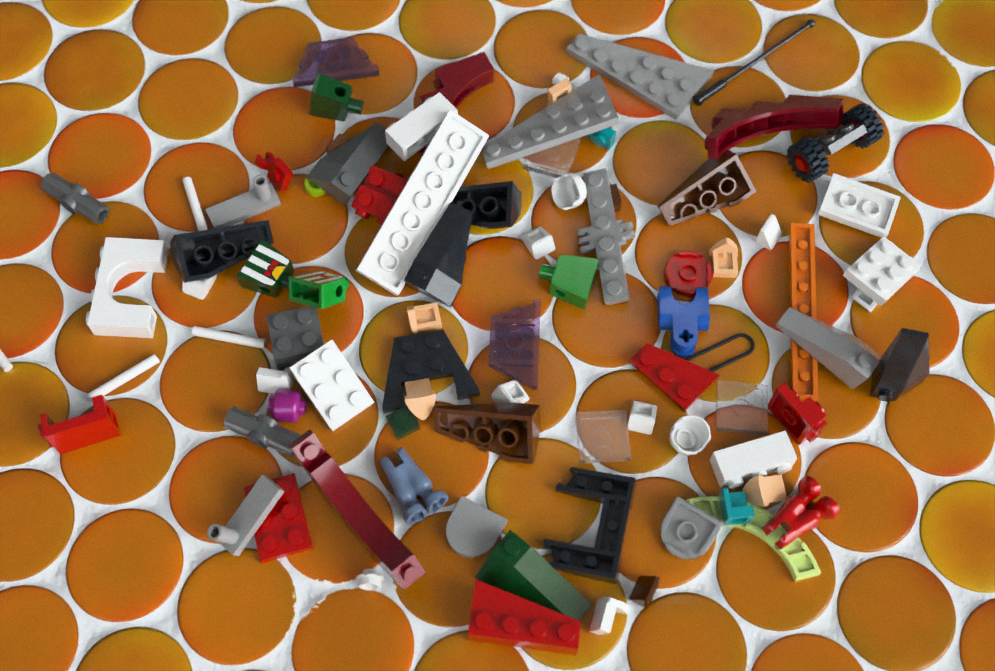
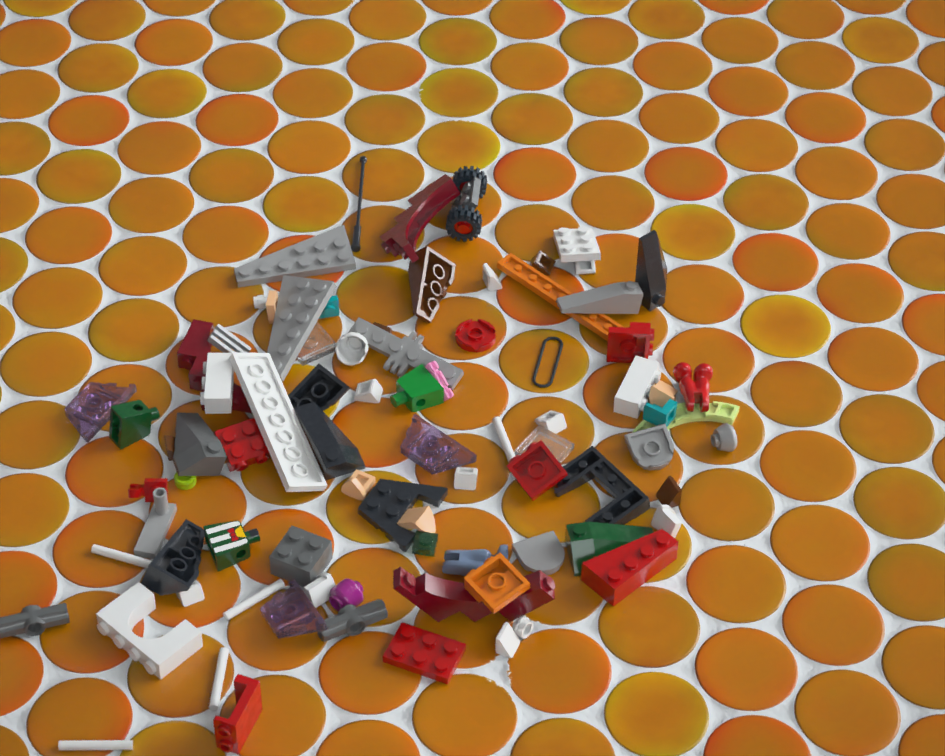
camera: 50 degrees left, 20 degrees down
light grey piece [207,475,285,557] -> none
green torso [289,271,349,309] -> none
white plate [289,340,374,431] -> none
reddish brown wedge [433,403,540,464] -> none
red wing [630,343,719,412] -> none
blue piece [657,286,710,358] -> none
white hair [669,414,711,456] -> none
light nougat tile [709,238,738,278] -> none
clear tile [715,380,768,435] -> none
white plate [818,173,901,238] -> none
none -> light grey tile [207,323,251,353]
none -> clear purple wing [260,579,328,639]
none -> bright pink axle [425,361,454,401]
none -> orange plate [464,553,530,614]
none -> white bar [492,417,515,462]
none -> white slope [495,622,520,658]
none -> red plate [506,440,568,501]
none -> reddish brown slope [529,250,556,276]
none -> light grey cone [711,423,737,452]

